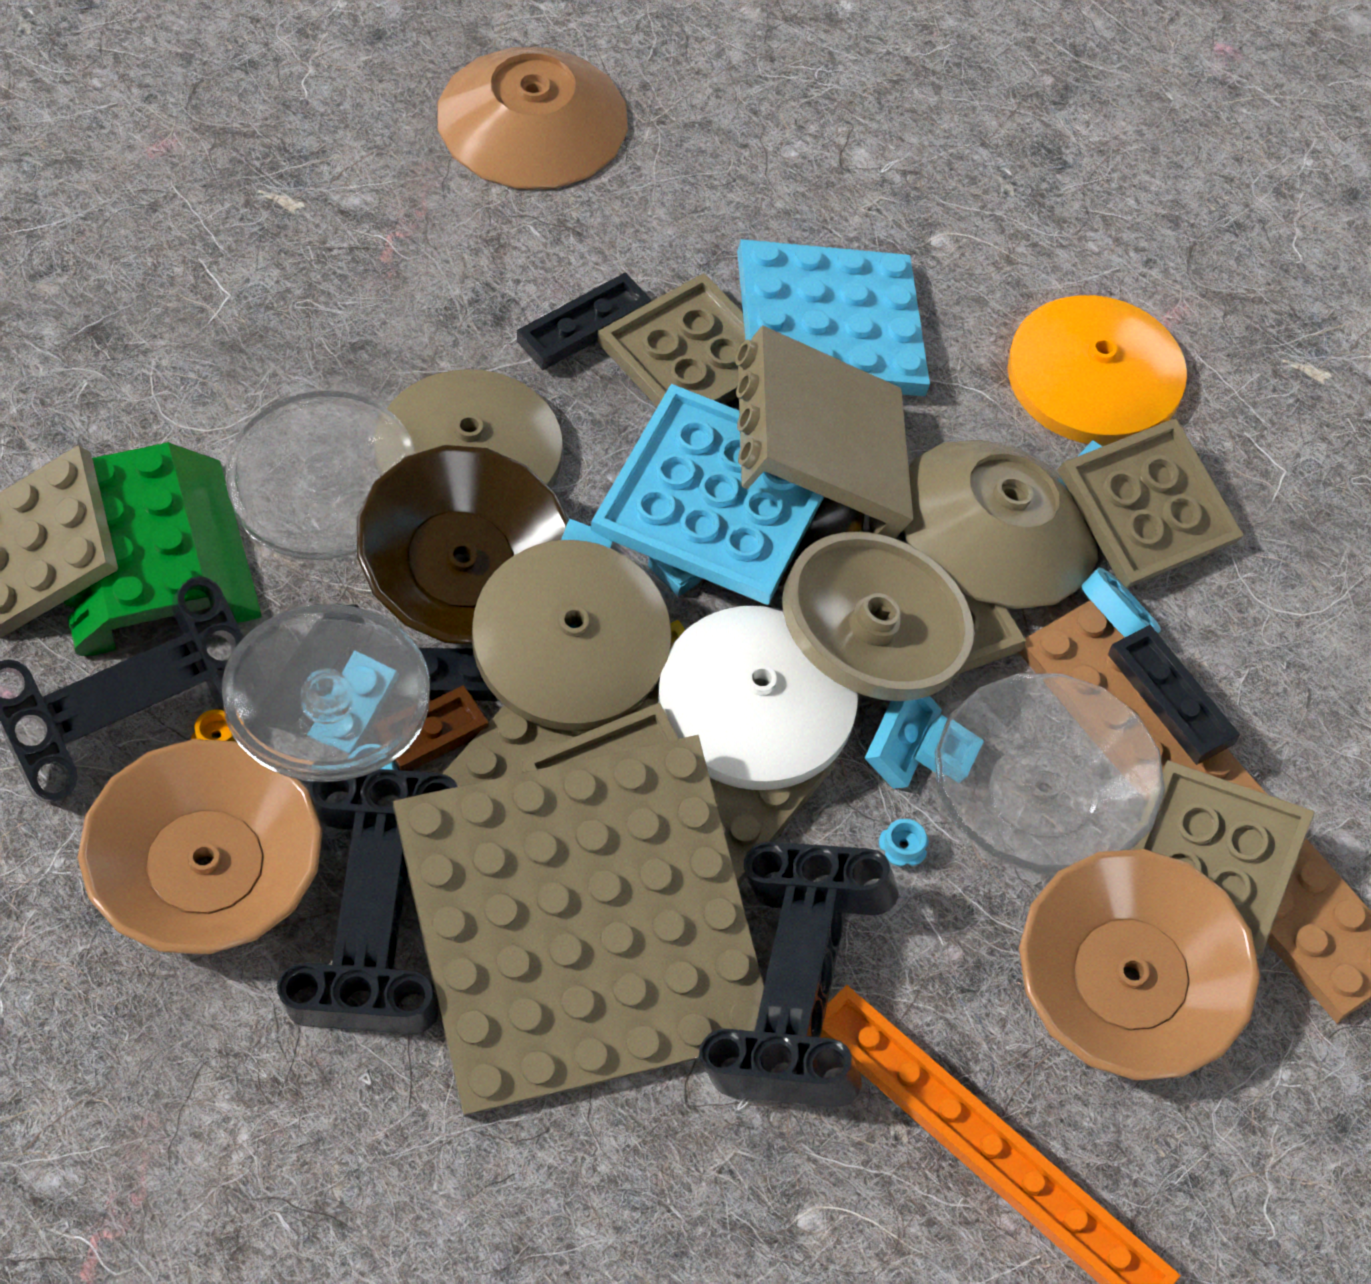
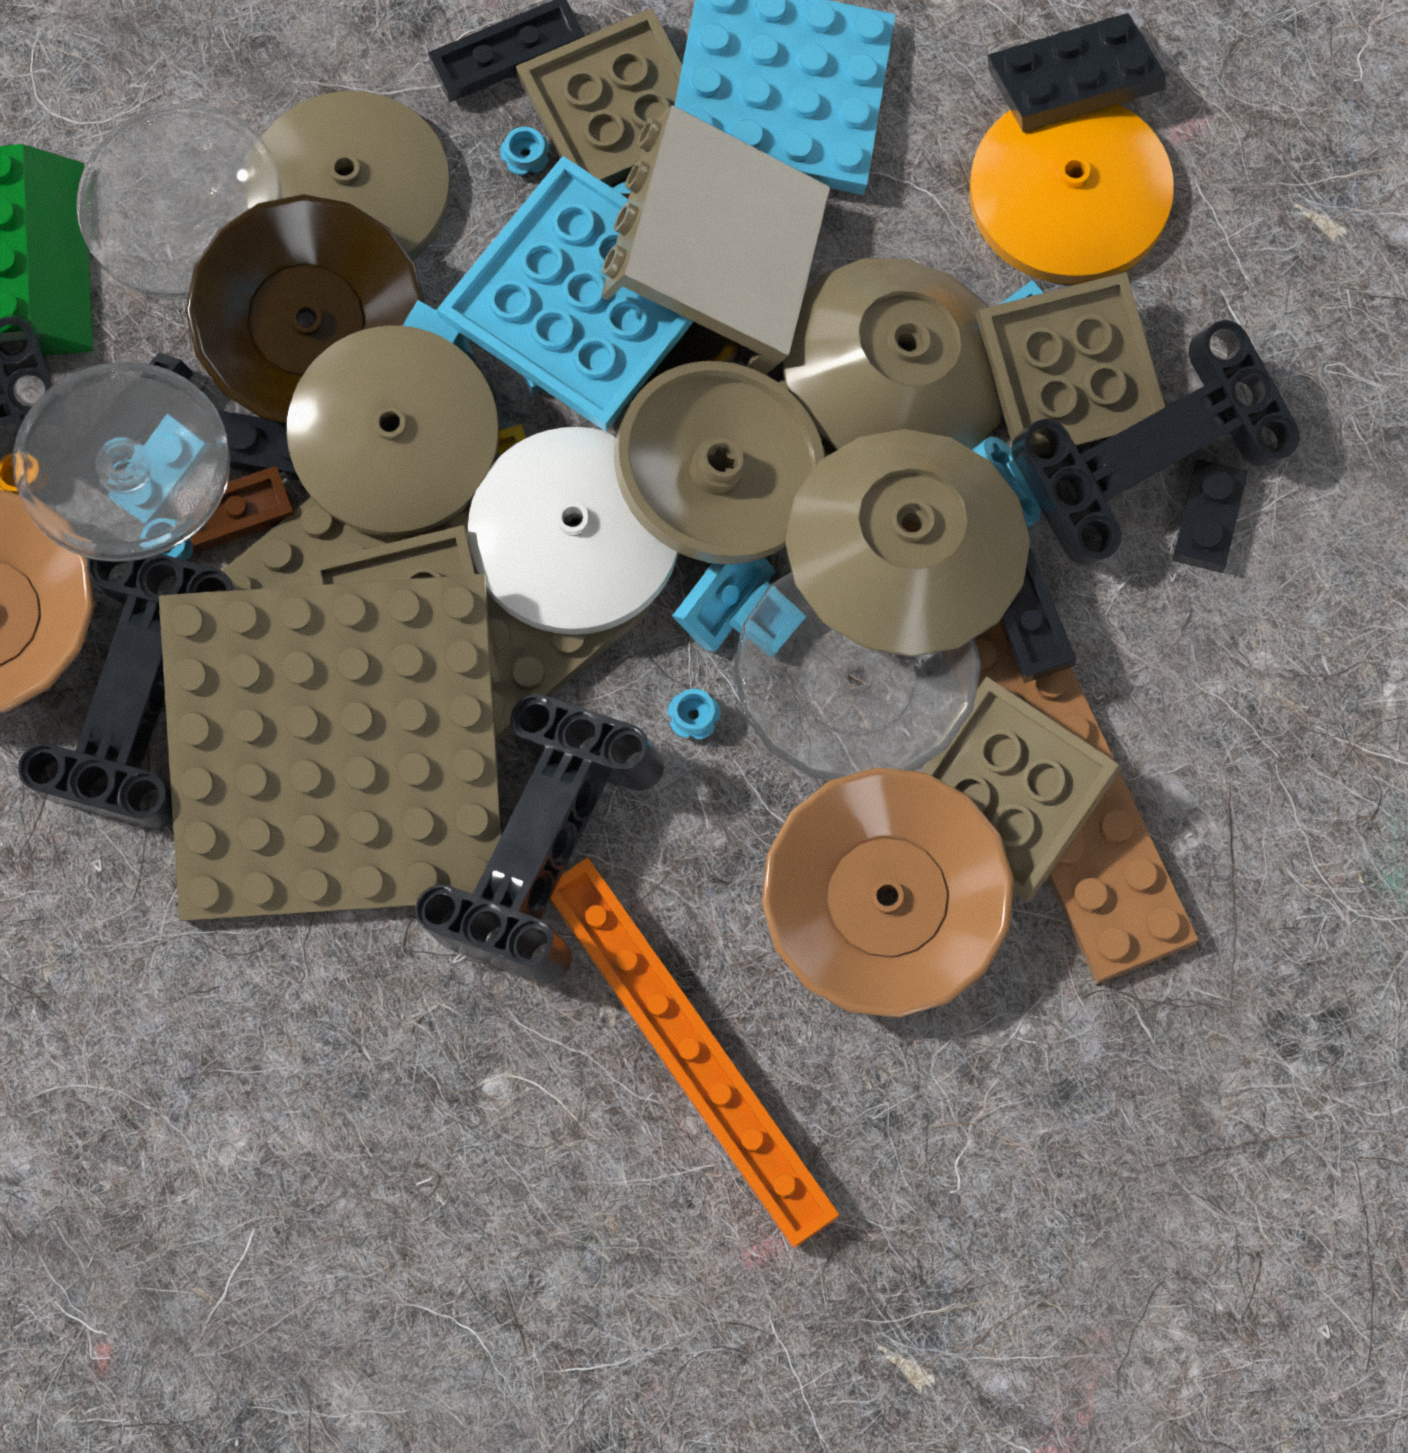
camera: 20 degrees right, 15 degrees up
none -> medium azure plate [500,127,550,176]
none -> dark tan dish [785,429,1030,657]
none -> black plate [987,13,1166,132]
none -> black beam [1012,320,1300,565]
none -> black plate [1172,459,1248,573]

